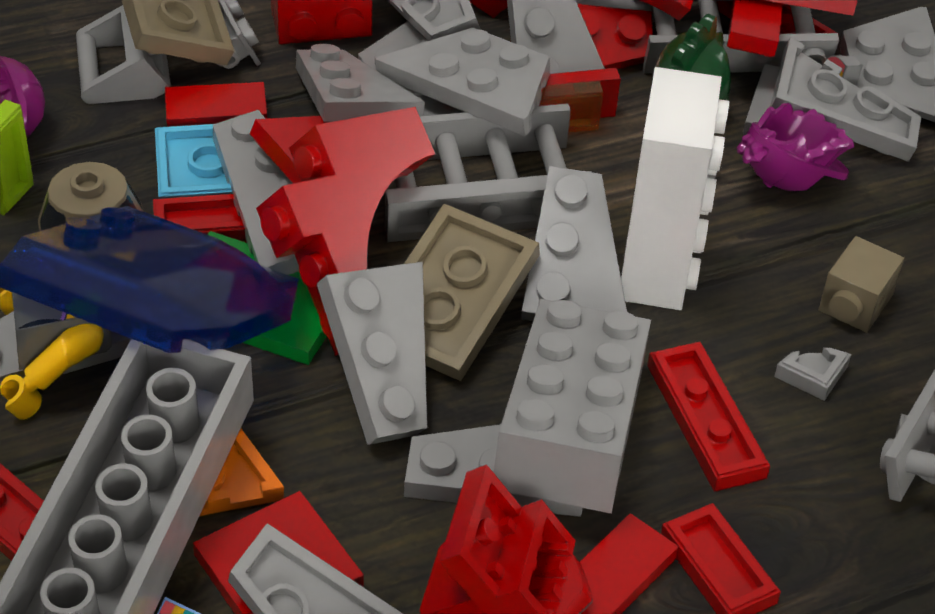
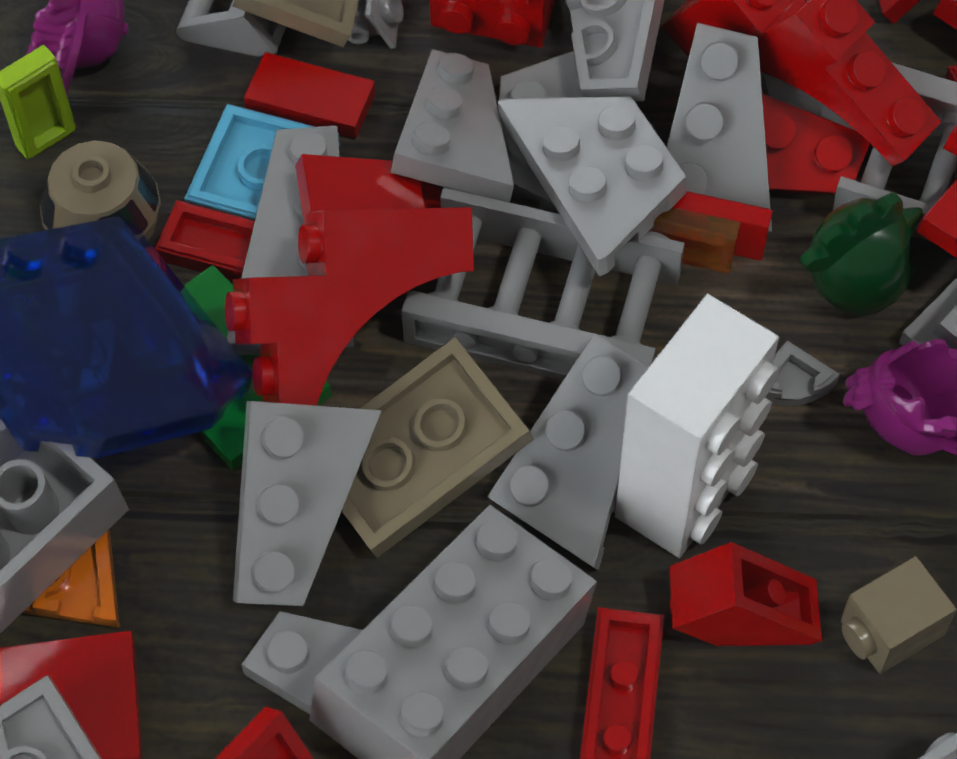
camera: 30 degrees right, 15 degrees up
light grey tile [774,347,852,401] -> none
none -> red slope [669,542,822,646]

